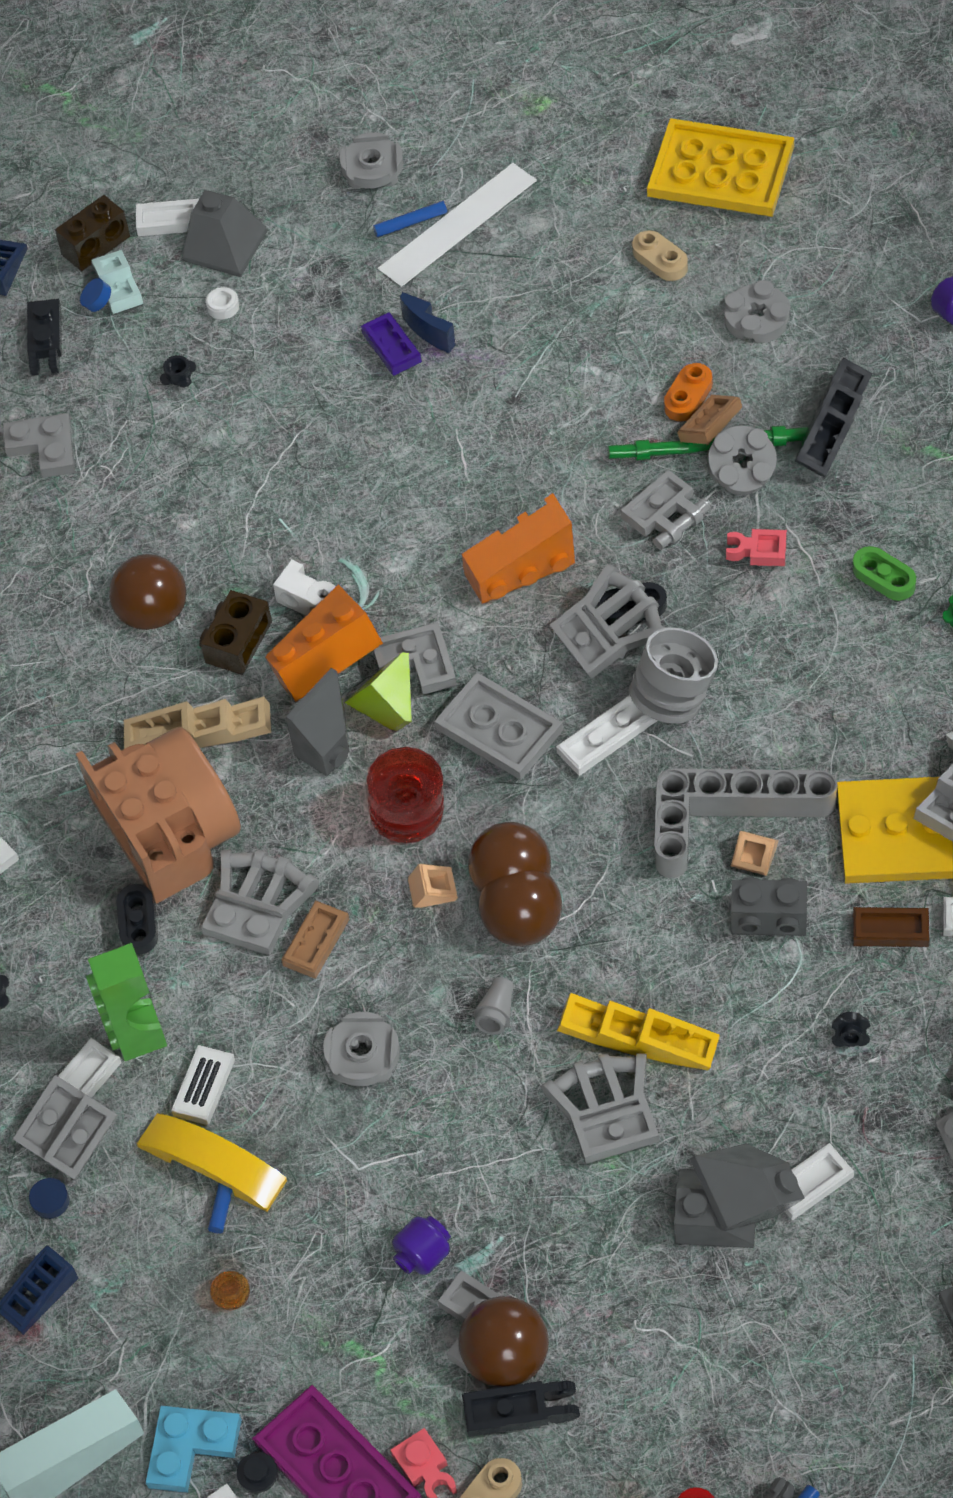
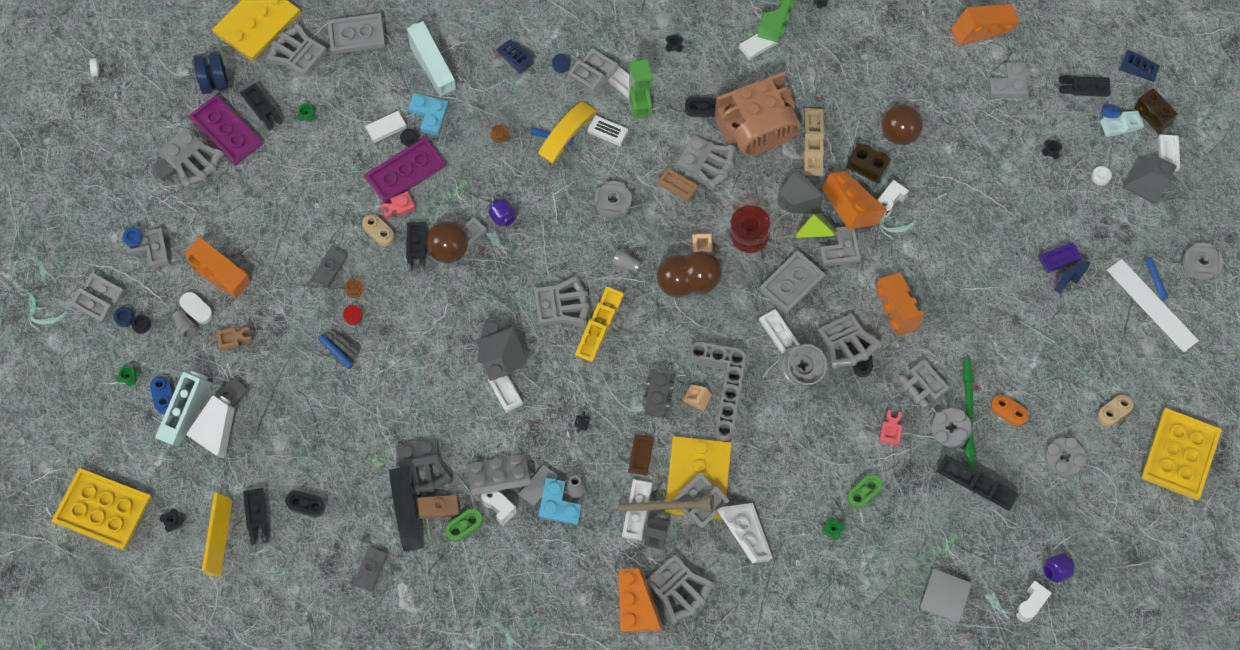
camera: 90 degrees right, 10 degrees up
medium nougat plate [677,395,742,444] -> none

